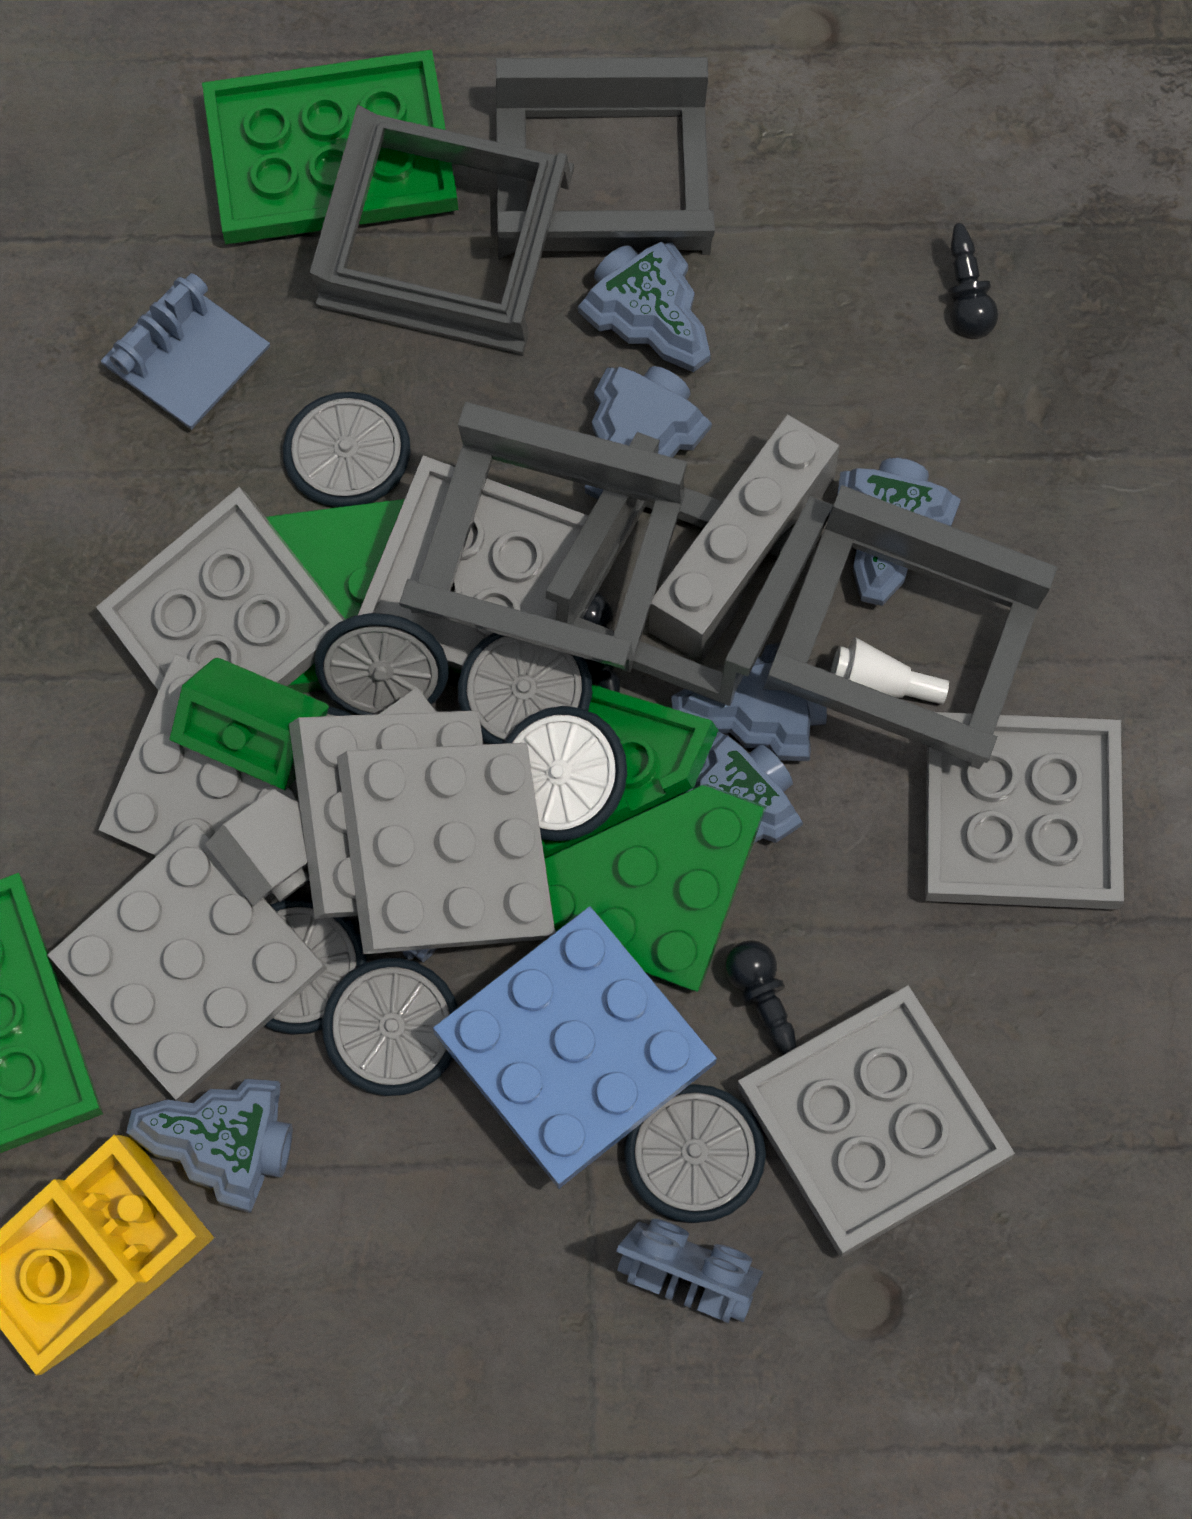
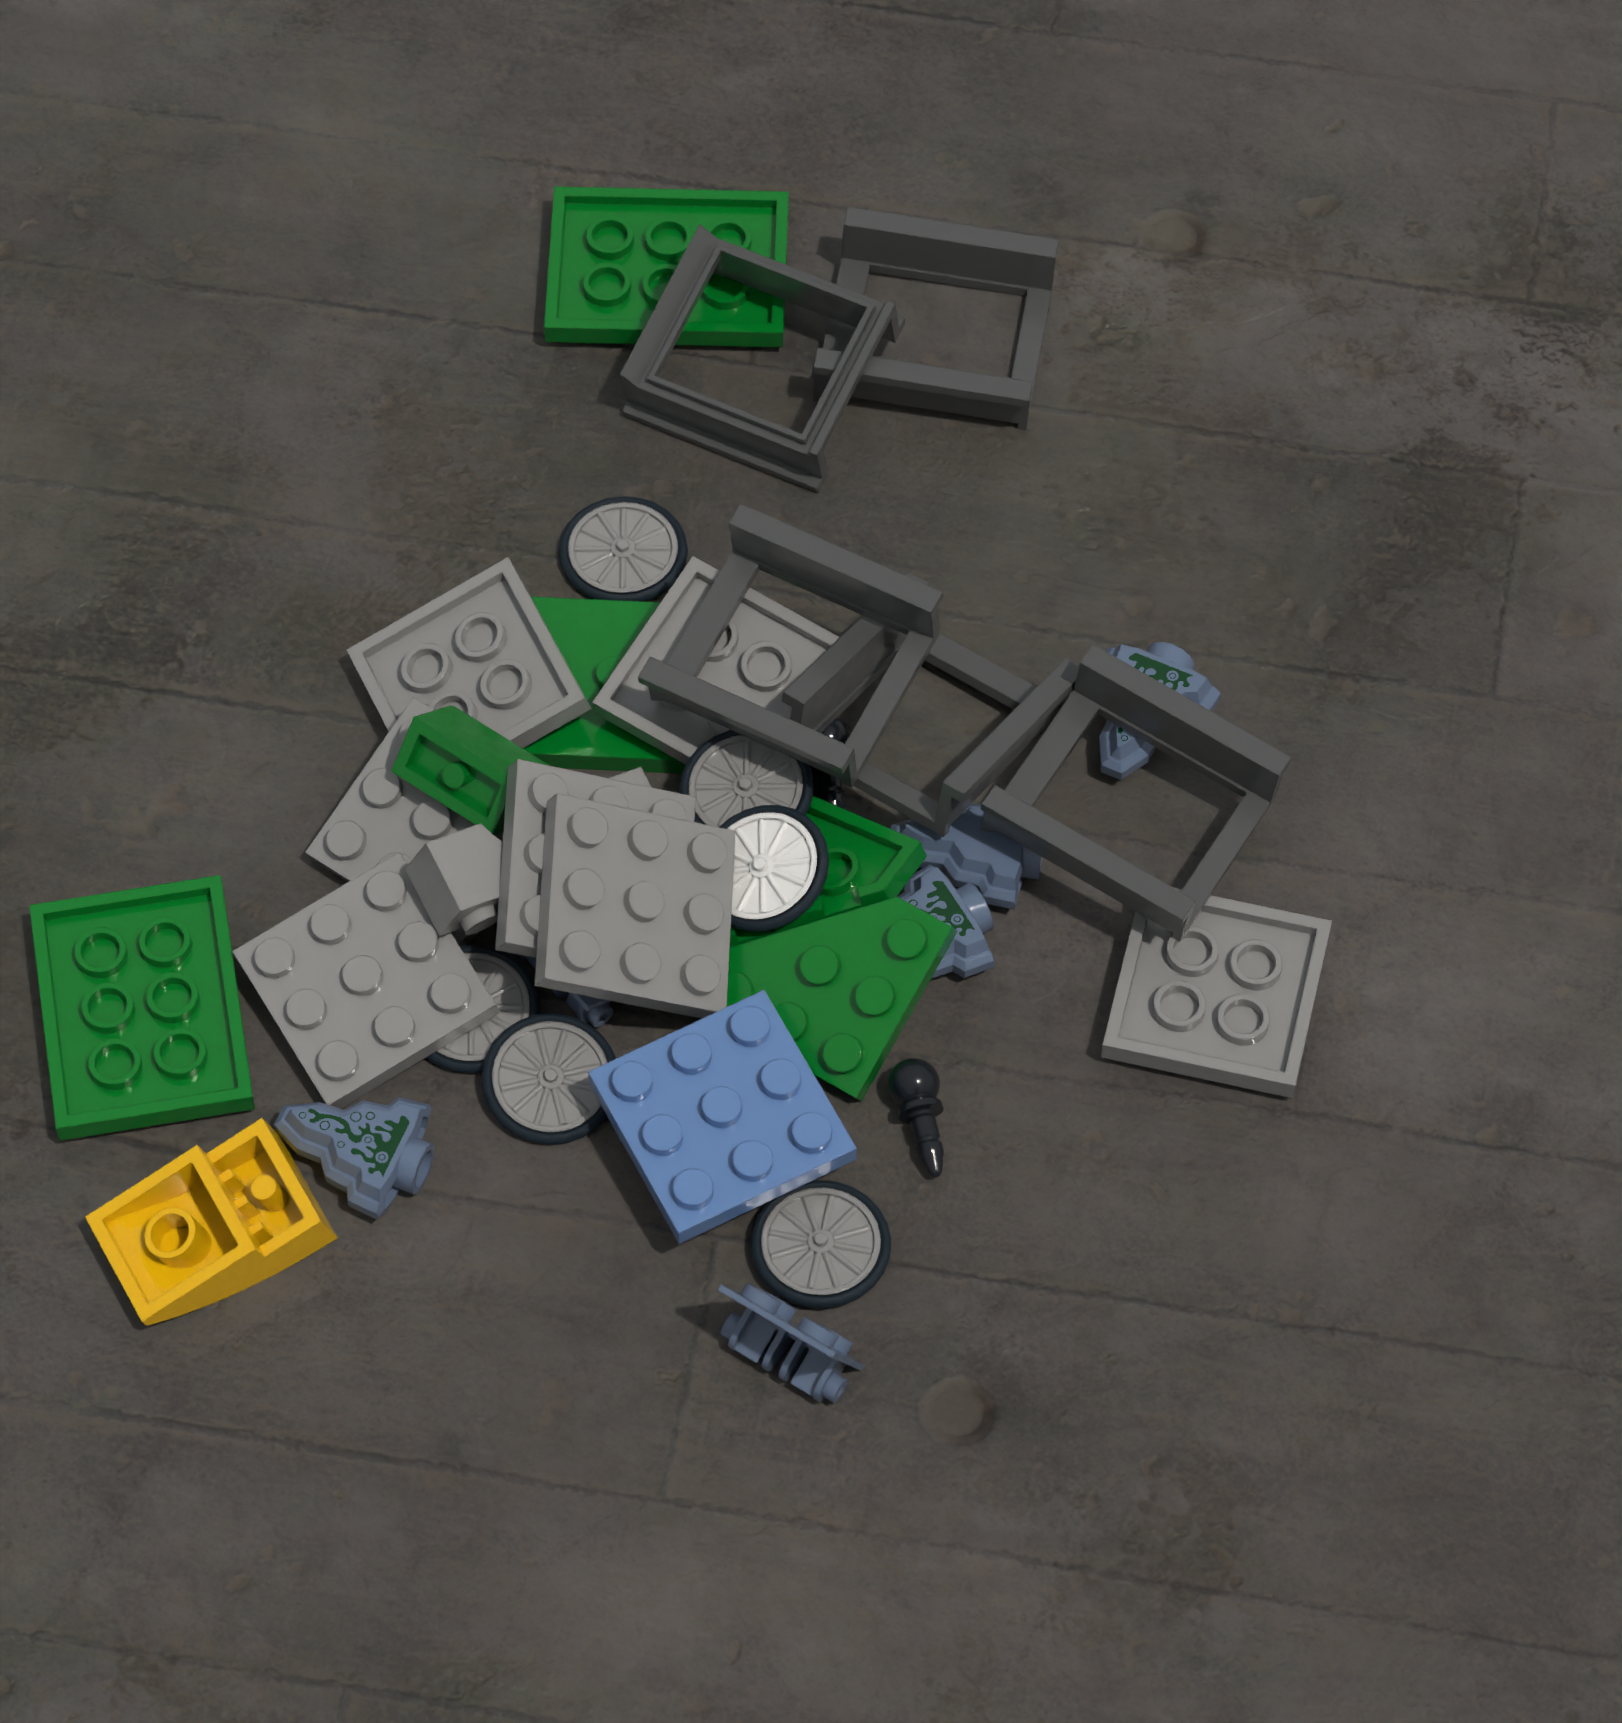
camera: 10 degrees right, 10 degrees down
sand blue hinge [101,273,270,430] -> none
light grey wheel [314,613,449,715] -> none
sand blue rock [577,242,711,372] -> none
sand blue rock [585,366,712,500] -> none
light grey arch [649,414,840,664] -> none
light grey plate [737,985,1015,1258] -> none
white cone [830,637,949,705] -> none
black bar [949,223,998,339] -> none

